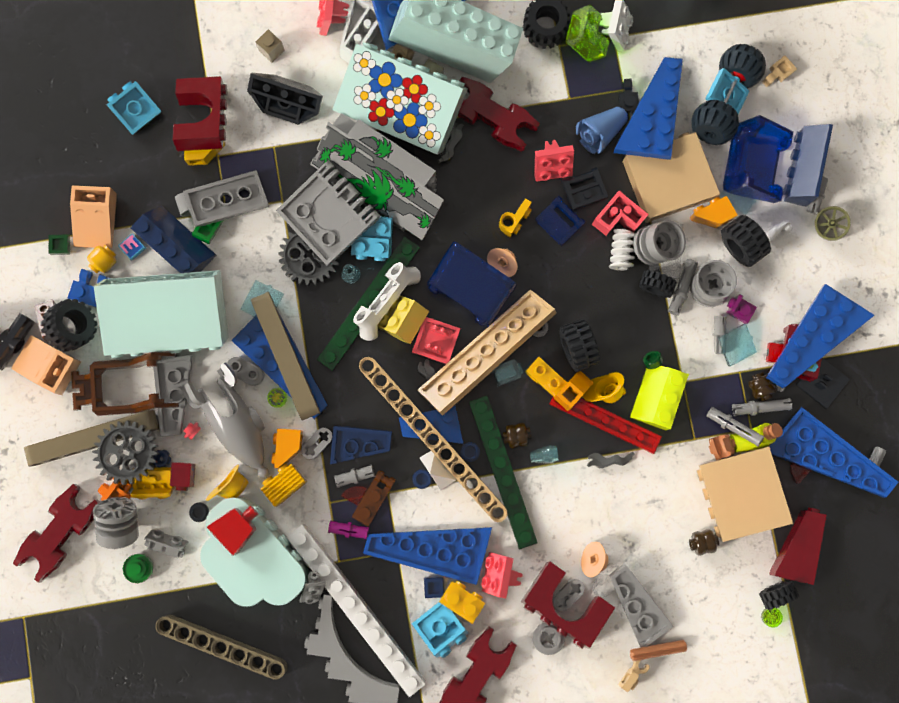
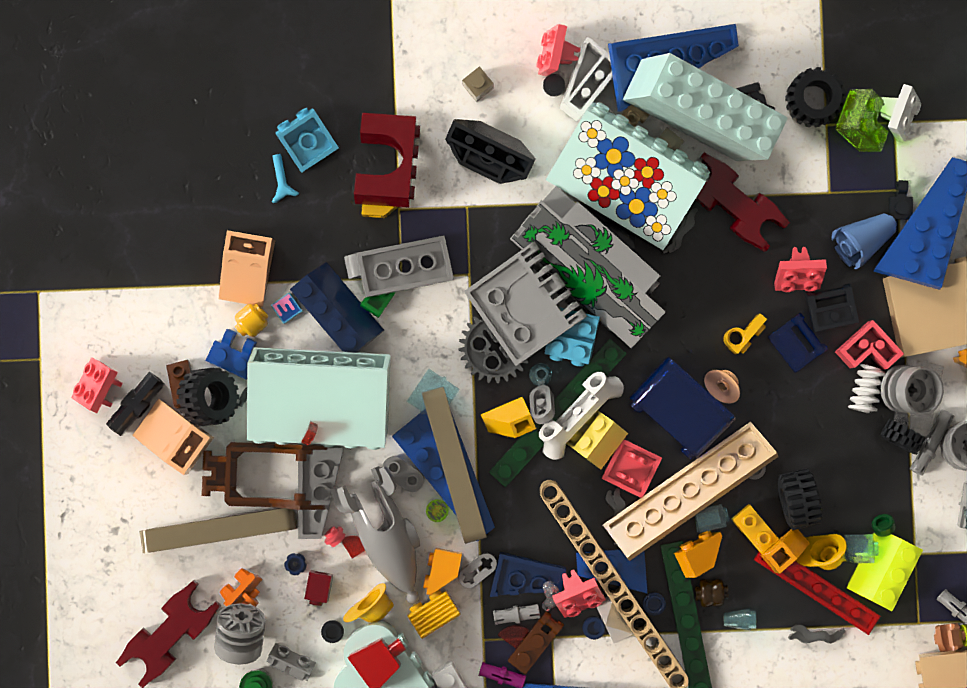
camera: 15 degrees right, 5 degrees up
dark green plate [48,234,70,255] -> none
dark grey gear [92,420,159,485] -> none
yellow bracket [131,467,174,500] -> none
none -> medium azure piece [272,154,299,203]
none -> clear red tile [301,421,318,445]
none -> clear red tile [341,536,365,558]
none -> yellow slope [481,397,536,438]
none -> light grey plate [530,385,555,424]
none -> clear arm [542,581,560,611]
none -> black plate [543,74,565,97]
none -> coral plate [552,570,606,618]
none -> light orange slope [674,530,722,578]
none -> clear light blue brick [845,534,879,563]

